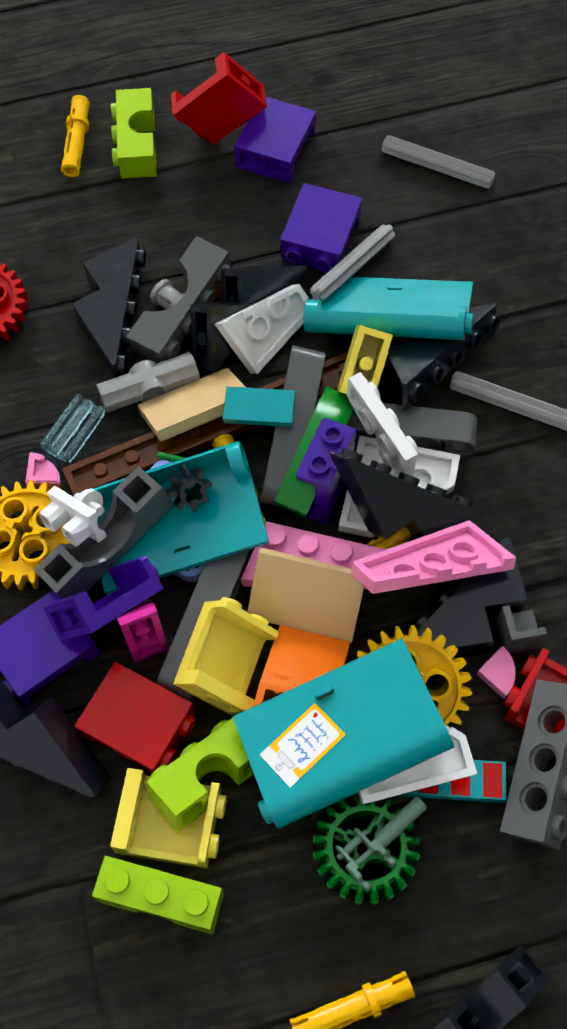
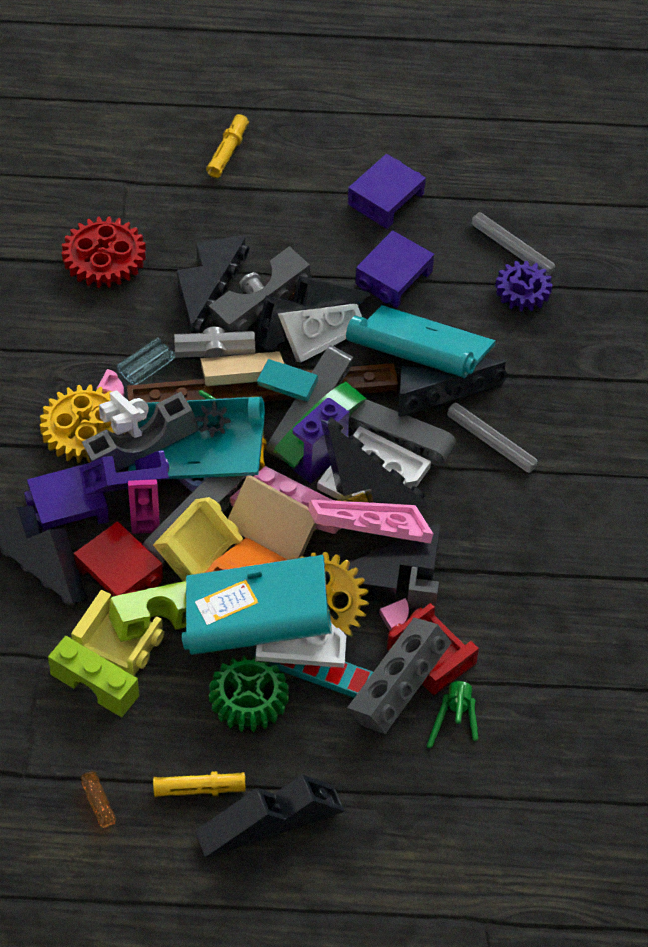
camera: 15 degrees right, 10 degrees down
lime arch [111,88,157,179] -> none
red panel [171,52,267,145] -> none
light grey axle [310,224,395,302] -> none
sand green piece [335,796,427,892] -> none
light yellow brick [337,325,393,394] -> none
white wing [347,372,418,478] -> none
none -> dark purple gear [495,261,553,311]

